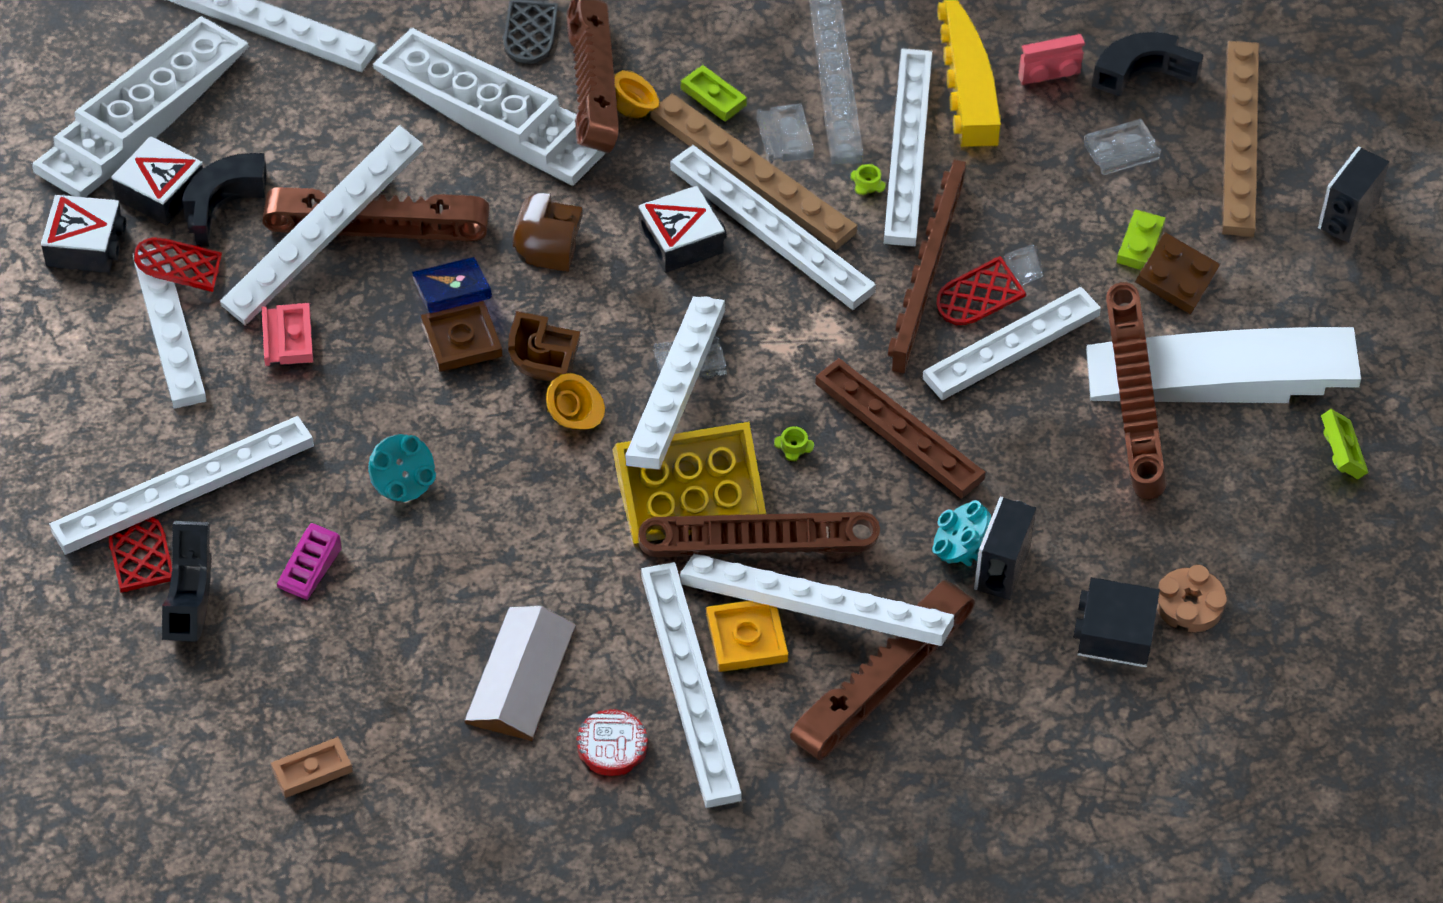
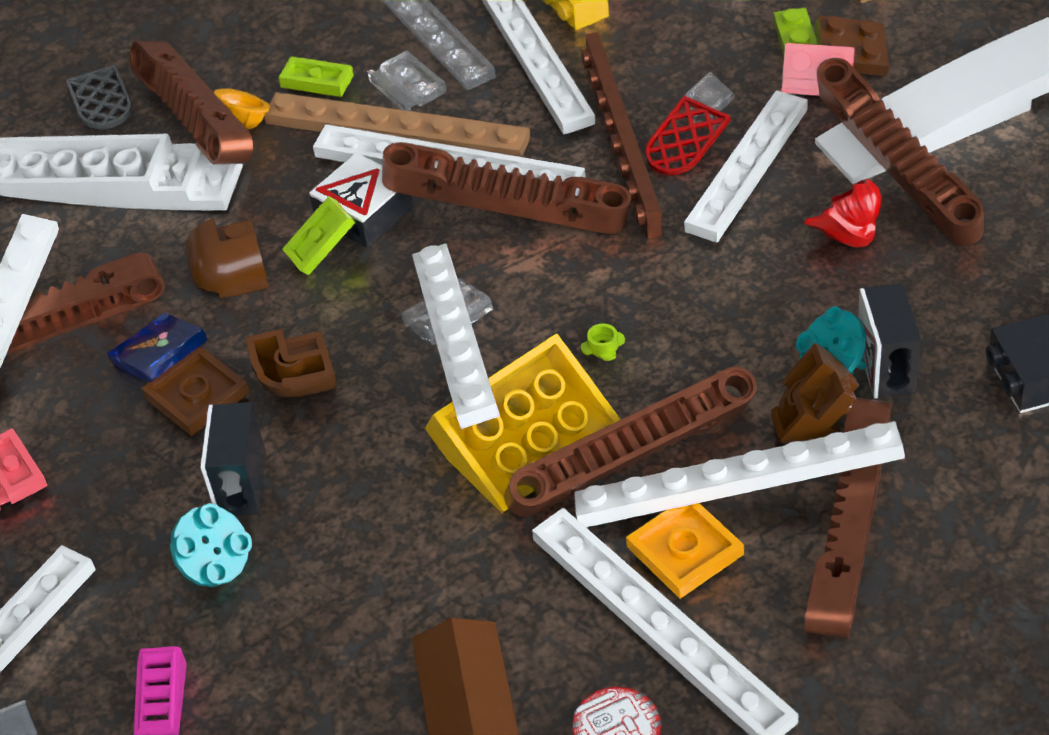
camera: 20 degrees left, 5 degrees down
light orange piece [546,373,605,430] -> none
copper plate [815,358,985,499] -> none
lime plate [850,164,886,195] -> none
none -> black piece [201,402,266,516]
none -> lime plate [283,196,355,275]
none -> copper gear [382,142,631,234]
none -> reddish brown brick [771,343,859,445]
none -> coral plate [781,43,855,96]
none -> red hair [803,179,882,248]

